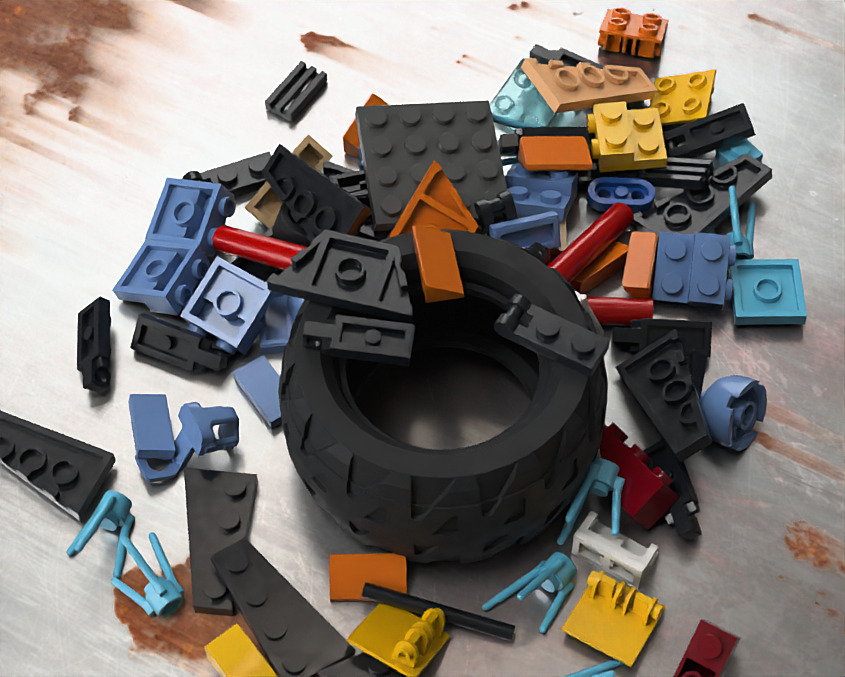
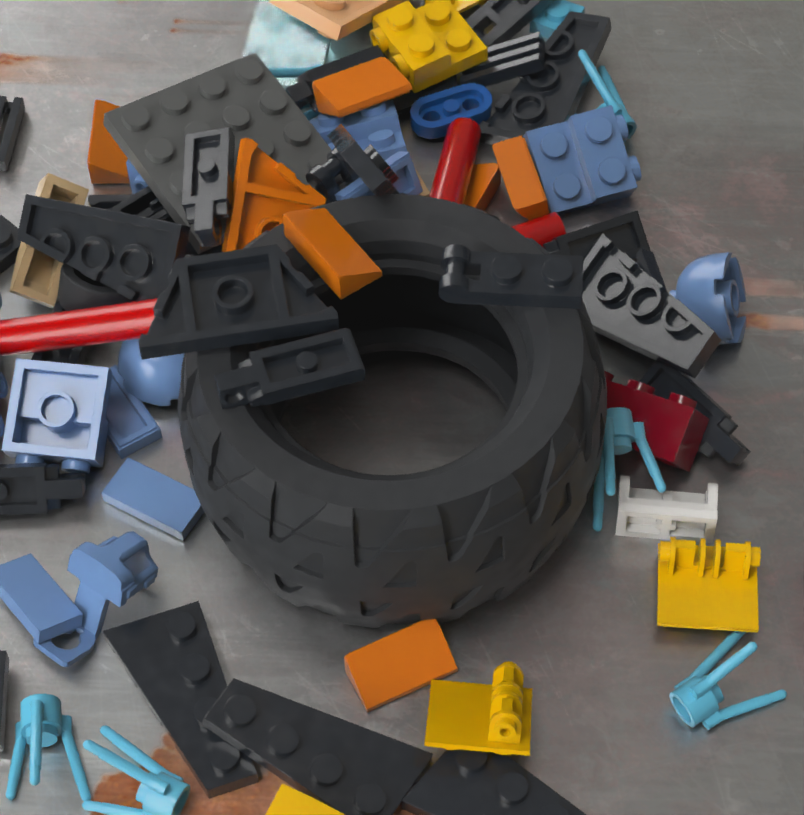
camera: 25 degrees left, 0 degrees up
black bar [361,582,515,641] -> none
medium azure plant [483,552,577,633] -> none
medium azure plate [728,259,807,325] -> none
none -> hinge [182,127,235,247]
none -> black wing [327,124,400,195]

